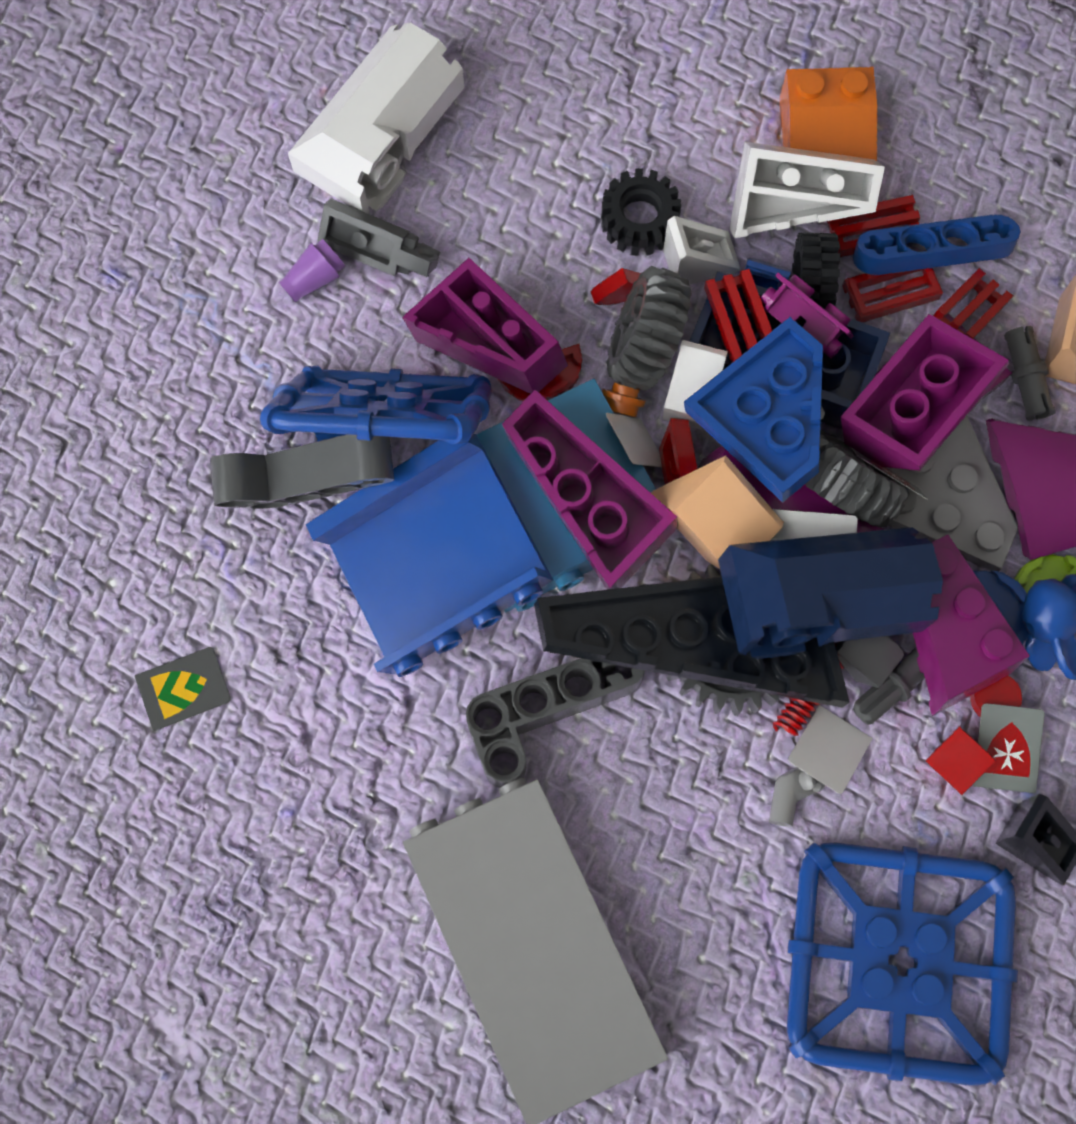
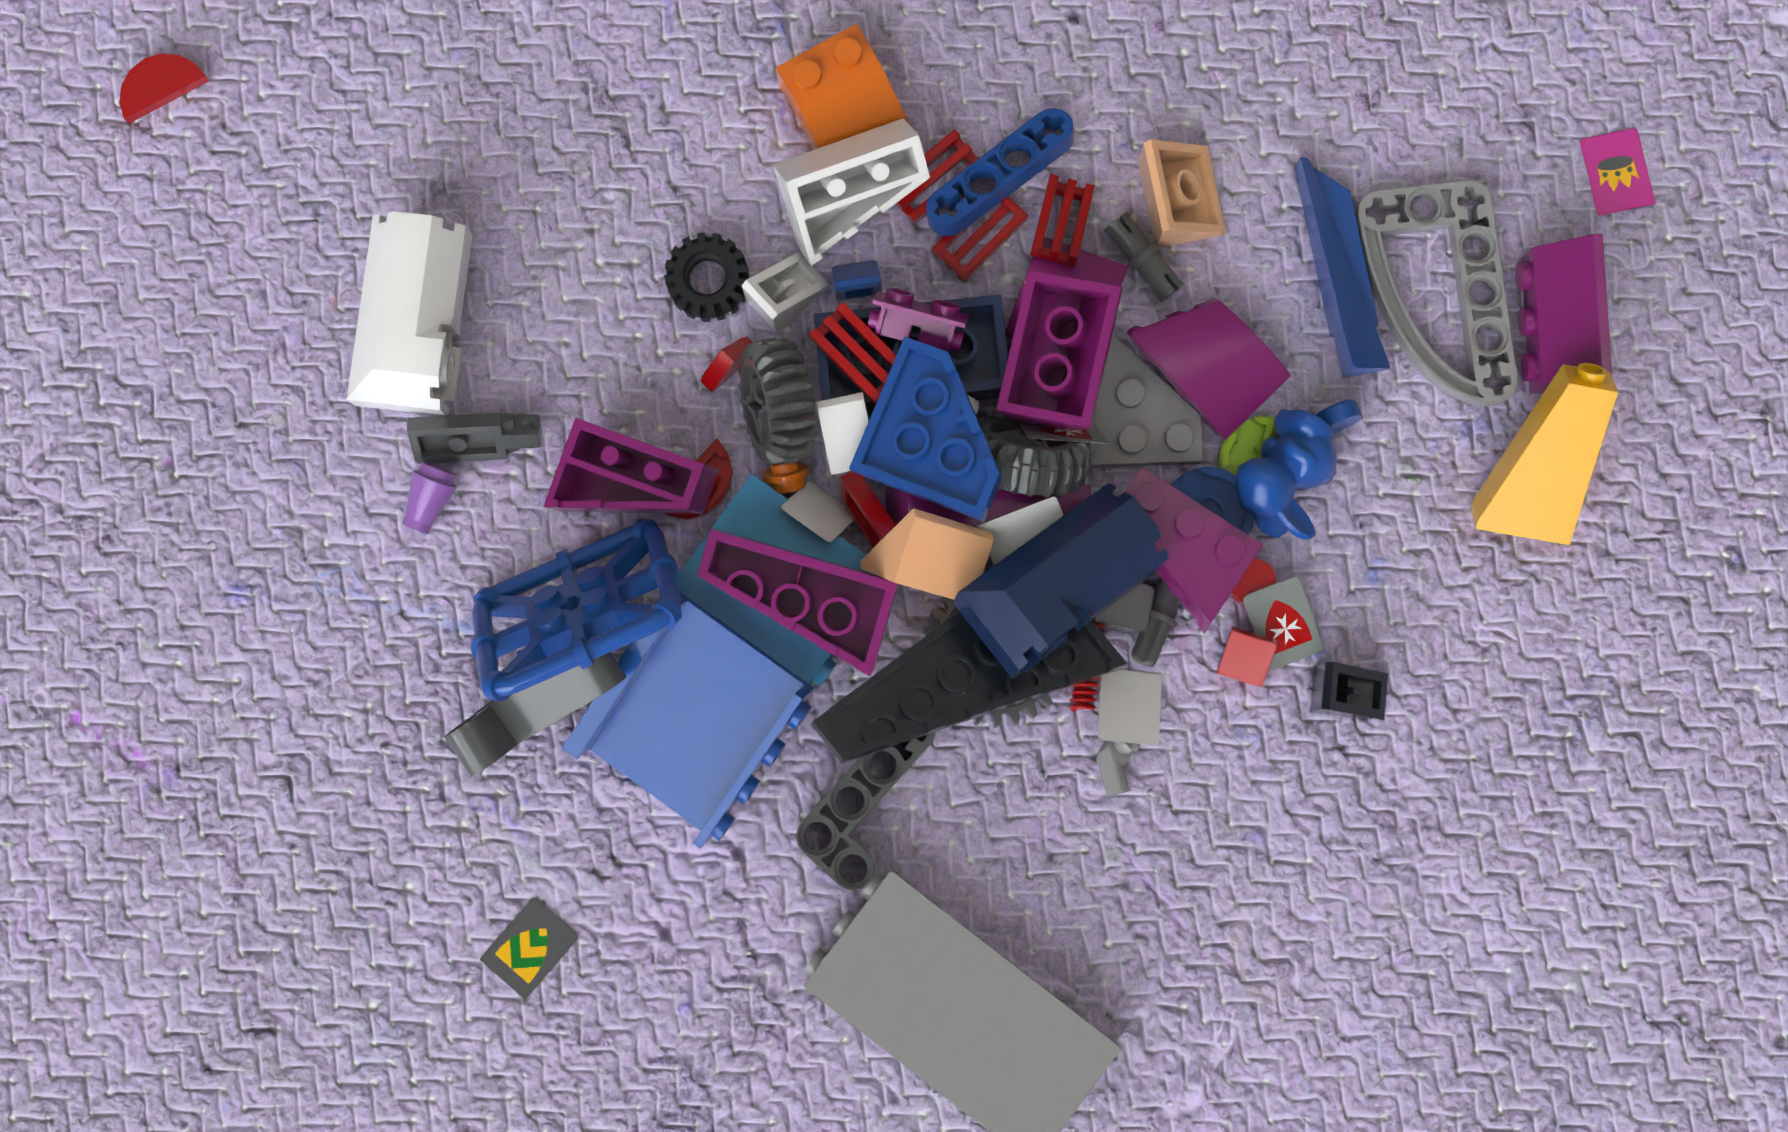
camera: 25 degrees left, 10 degrees up
blue plate [787,842,1018,1086] -> none
black tyre [792,232,840,309] -> none

